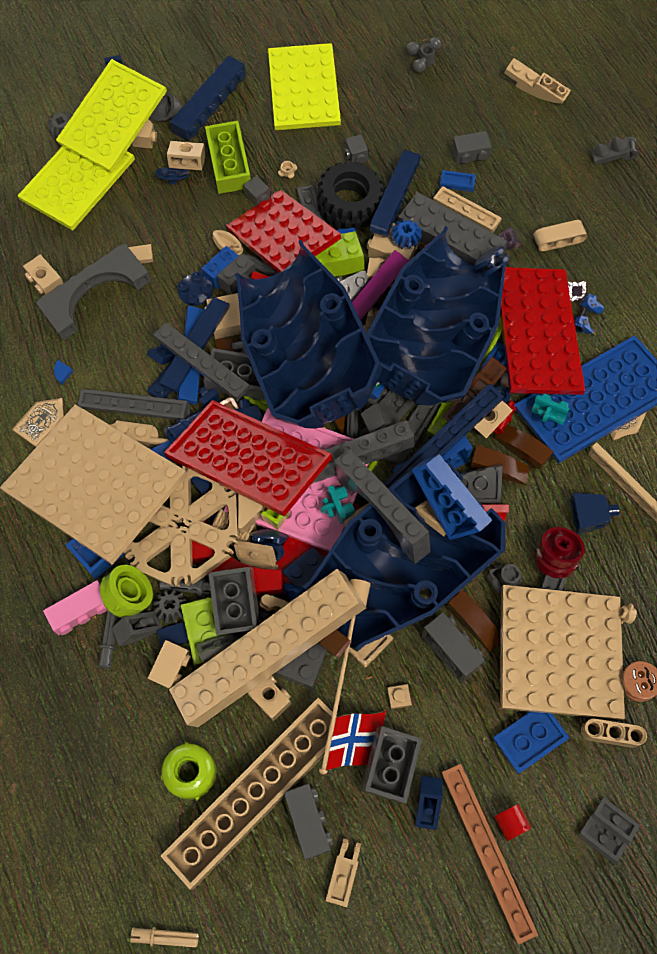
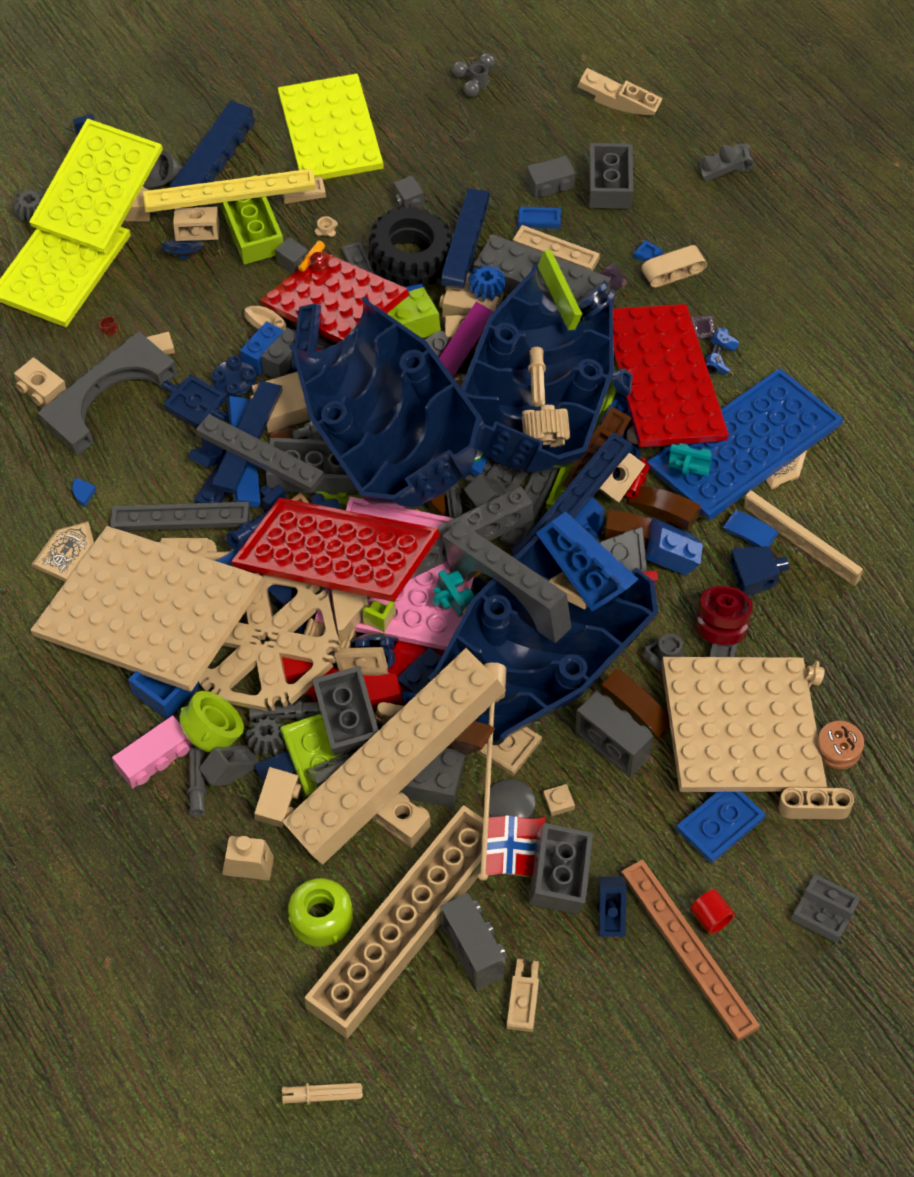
camera: 10 degrees left, 10 degrees down
none -> clear red hinge [99,316,118,335]
none -> light yellow tile [143,169,316,213]
none -> dark blue plate [162,374,228,428]
none -> tan torso [222,836,274,880]
none -> tan tile [283,177,326,204]
none -> dark blue tile [292,303,321,371]
none -> light orange piece [298,241,325,272]
none -> clear red hinge [309,252,328,271]
none -> dark grey dish [489,779,535,819]
none -> tan brick [522,405,570,447]
none -> tan axle [528,347,546,407]
none -> lime tile [538,250,582,330]
none -> dark grey brick [589,143,633,209]
none -> dark blue tile [612,368,633,396]
none -> blue tile [633,240,663,261]
none -> blue slope [646,518,703,576]
none -> blue slope [723,510,778,547]

